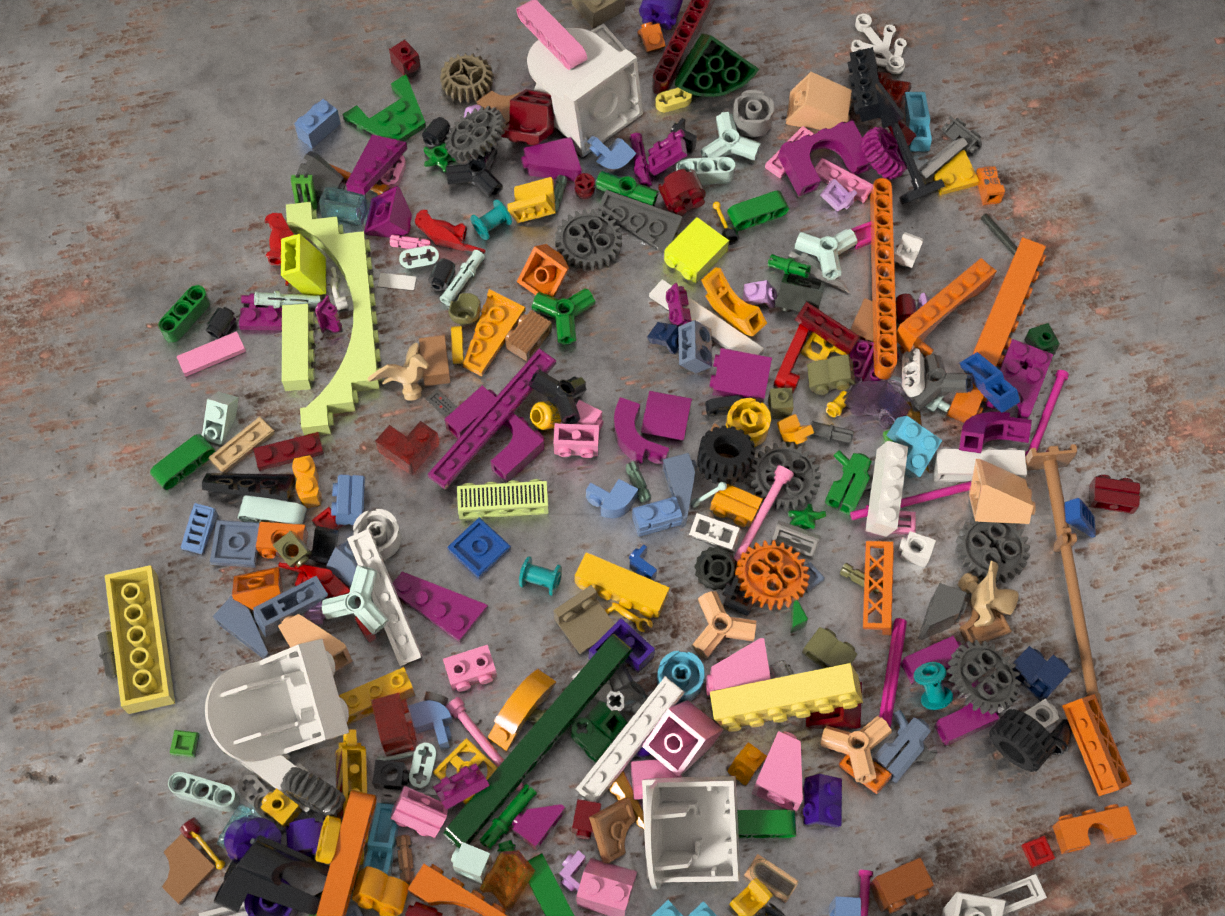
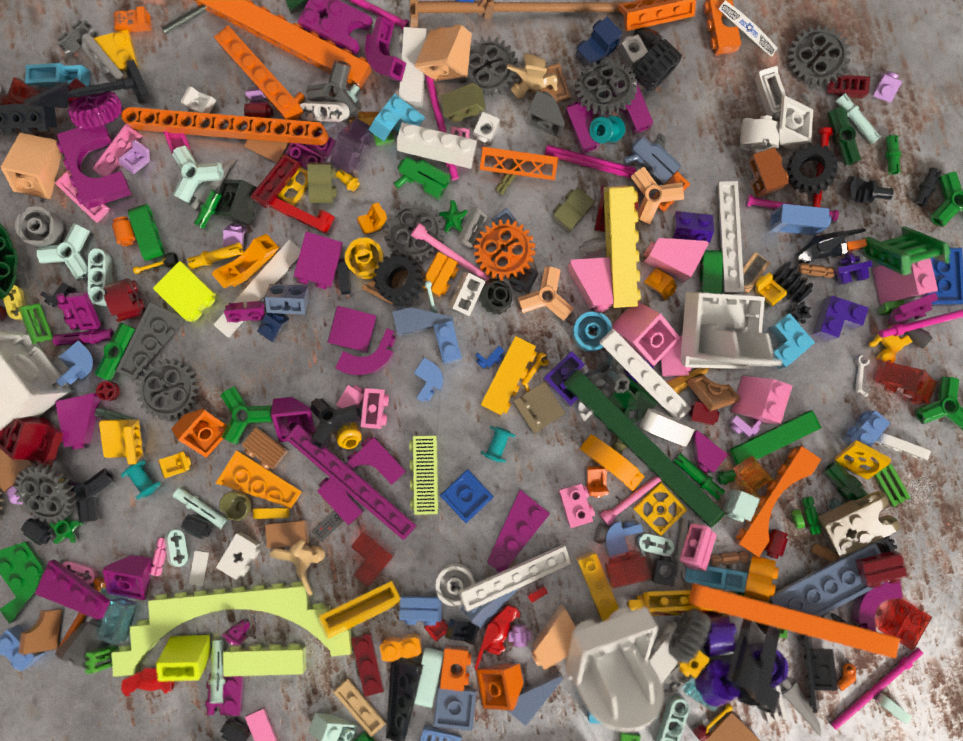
camera: 90 degrees left, 20 degrees up
sand blue slope [253,576,328,637] -> none
olive brick [273,531,312,568] -> none
yellow beam [315,815,341,864] -> none
light aqua piece [321,565,389,634] -> none
white piece [330,267,348,311] -> none
red animal [415,209,486,254] -> none
magenta plate [433,763,489,810] -> none
sand green axle [626,461,651,503] -> none
olive brick [768,388,794,419] -> none
green slope [790,600,808,633] -> none
dark grey axle [811,421,854,443] -> none
blue slope [960,352,1020,413] -> none
red tile [1021,836,1055,868] -> none
none -> bright green tile [19,303,53,344]
none -> medium nougat tile [19,608,62,655]
none -> orange brick [112,216,136,246]
none -> yellow bracket [158,451,191,479]
none -> yellow pin [187,242,243,269]
none -> white brick [216,532,261,579]
none -> magenta slope [271,397,316,442]
none -> yellow brick [319,581,400,640]
none -> olive brick [441,82,486,122]
none -> orange bracket [586,466,609,498]
none -> white beam [639,408,696,446]
none -> white plate [717,181,744,294]
none -> white sticker [719,1,778,57]
none -> white brick [739,115,780,153]

